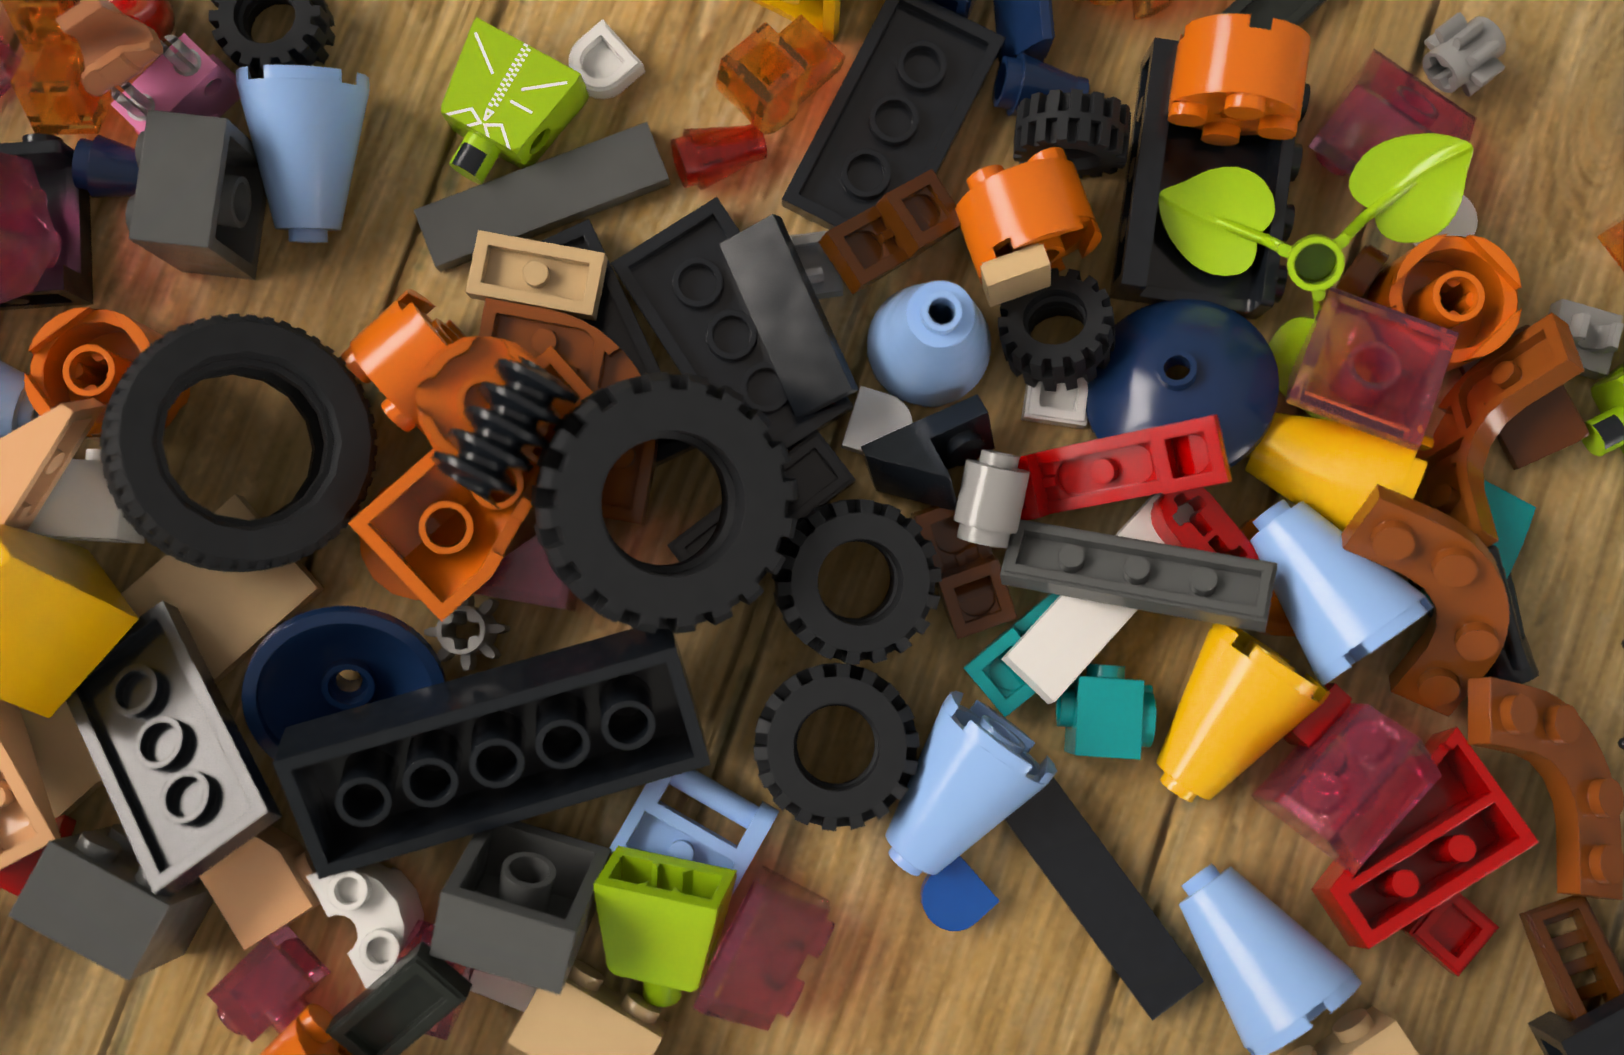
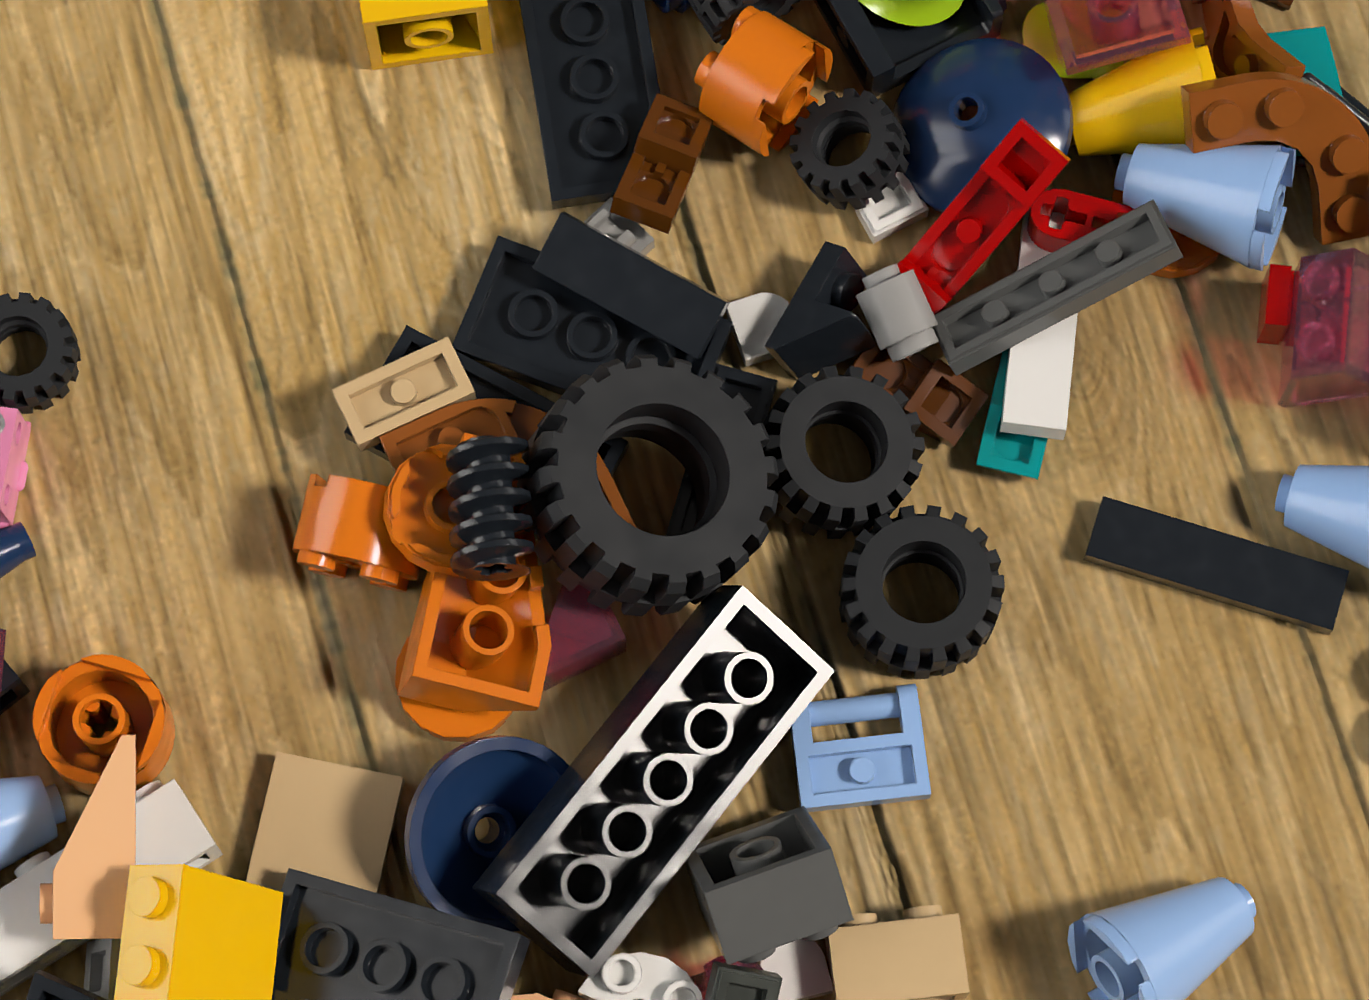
camera: 35 degrees left, 10 degrees down
black tyre [100,314,378,572] -> none
dark grey brick [125,110,267,280] -> none
light blue cone [236,64,370,243] -> none
dark grey tile [414,122,671,272] -> none
light grey gear [424,594,510,671] -> none
lime torso [441,17,590,184] -> none
white tile [569,19,645,99] -> none
lime torso [594,846,737,1007] -> none
clear red cone [671,122,767,190] -> none
clear pink slope [693,865,835,1031] -> none
clear orange brick [716,14,846,135] -> none
light blue cone [867,281,991,407] -> none
light blue cone [885,691,1058,876] -> none
blue tile [920,856,1000,931] -> none
tan tile [980,243,1051,307] -> none
teal brick [1056,664,1156,760] -> none
yellow cone [1156,623,1330,803] -> none

